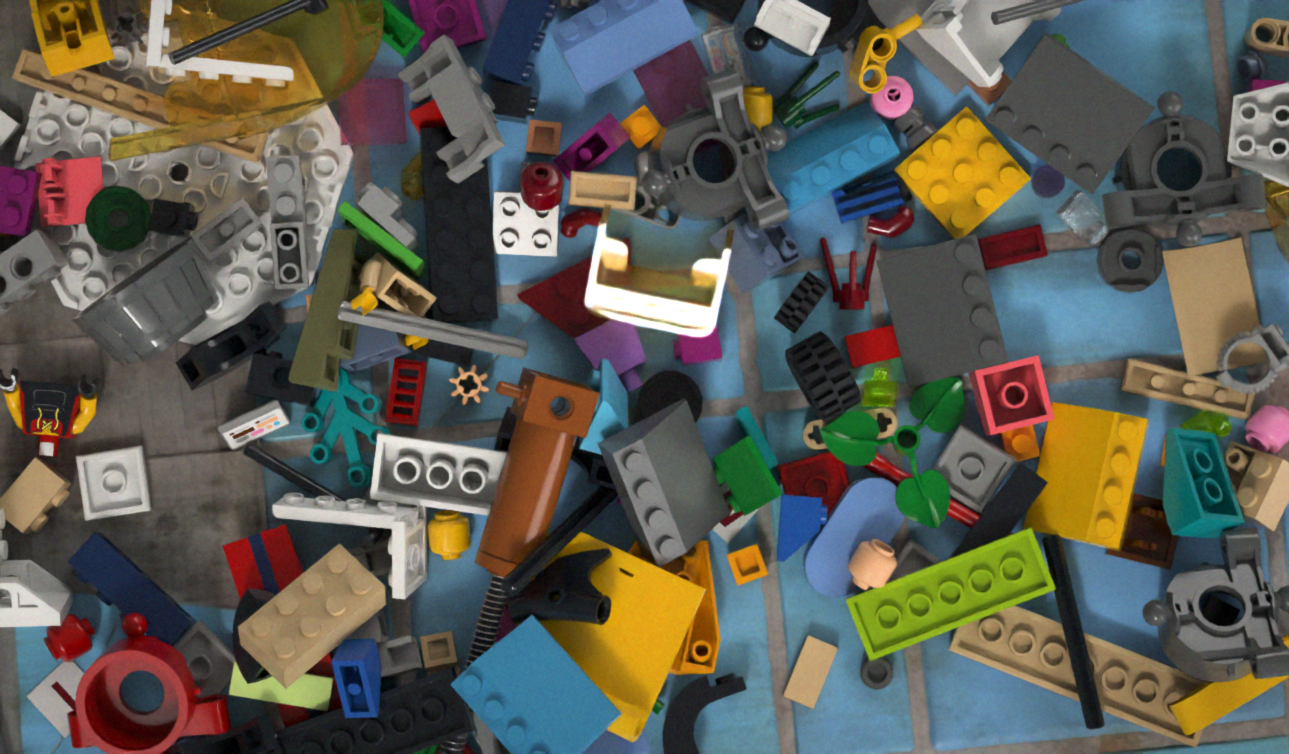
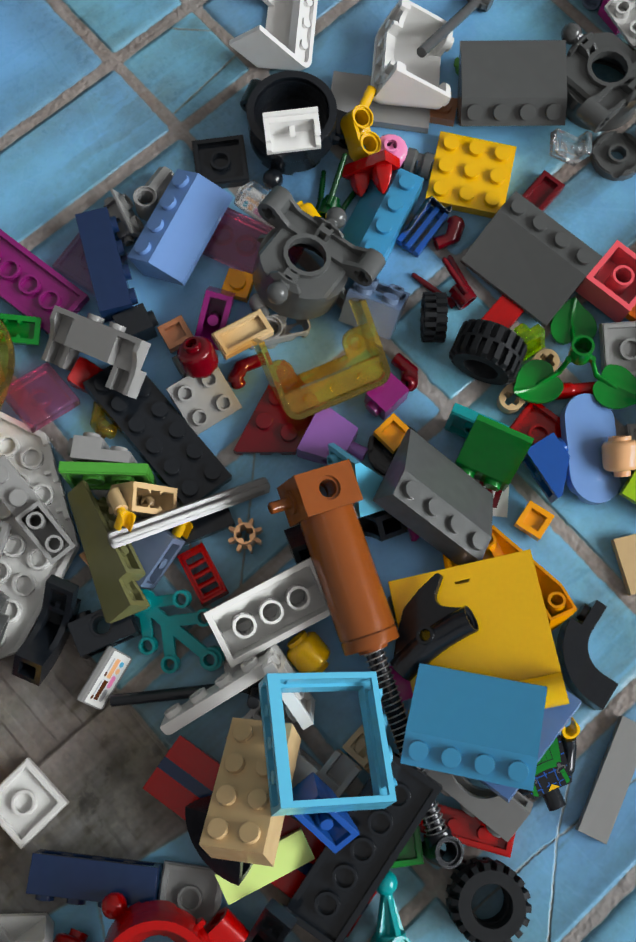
camera: 40 degrees left, 10 degrees down
black axle [500,486,618,596] -> none
clear purple tile [1031,165,1065,199] -> none
none -> medium azure window [258,671,398,816]
none -> red tile [341,150,400,197]
none -> light orange plate [373,413,410,454]
none -> dark red arm [391,353,418,392]

